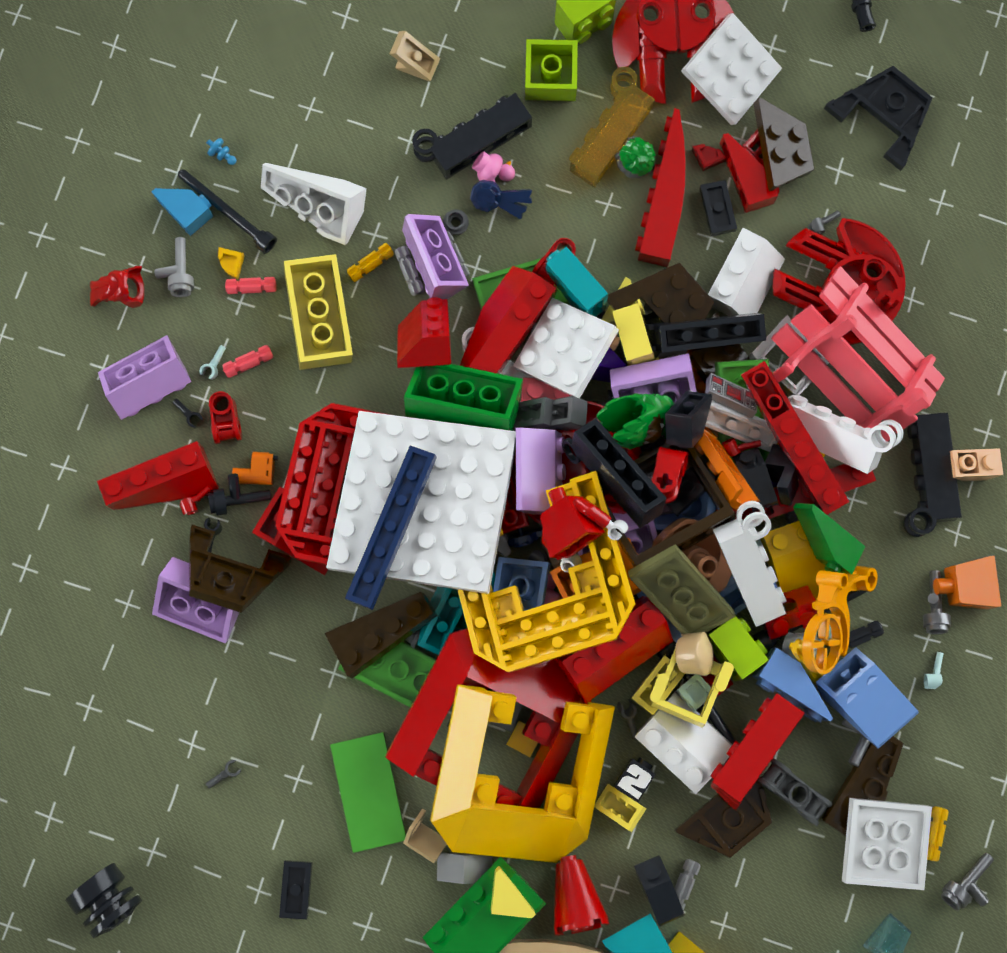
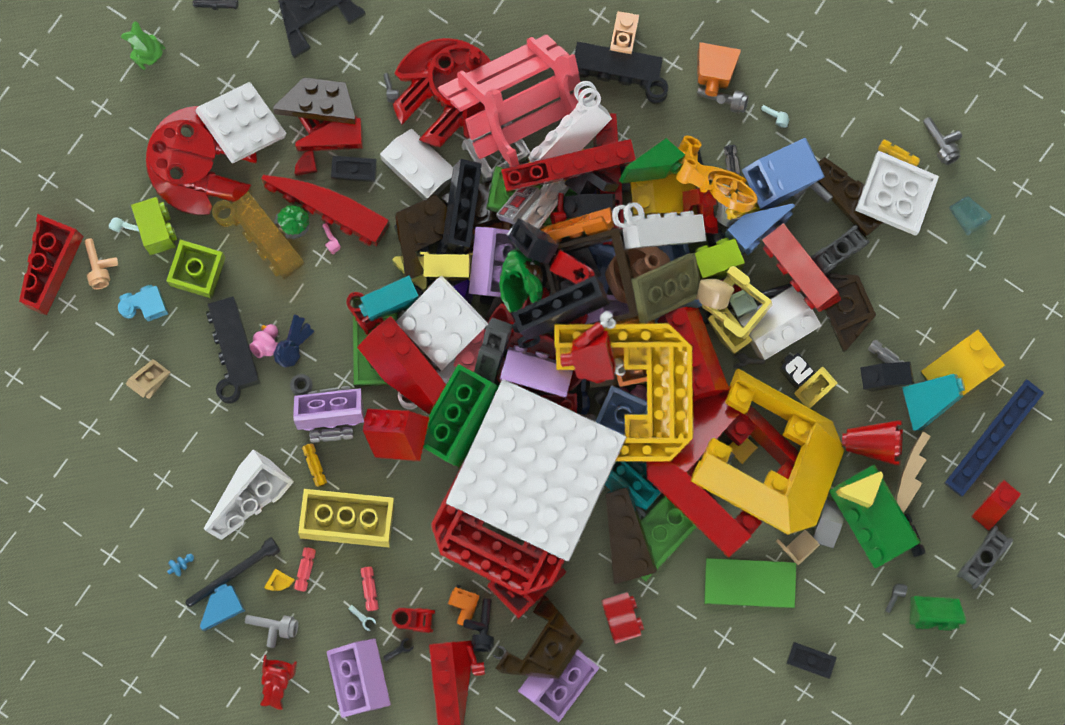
camera: 75 degrees left, 0 degrees up
dark grey hand [206,760,241,789] -> none
dark blue plate [345,445,437,610] -> none
none -> medium azure brick [118,285,169,322]
none -> bright pink hand [322,223,341,254]
none -> red brick [601,592,644,644]

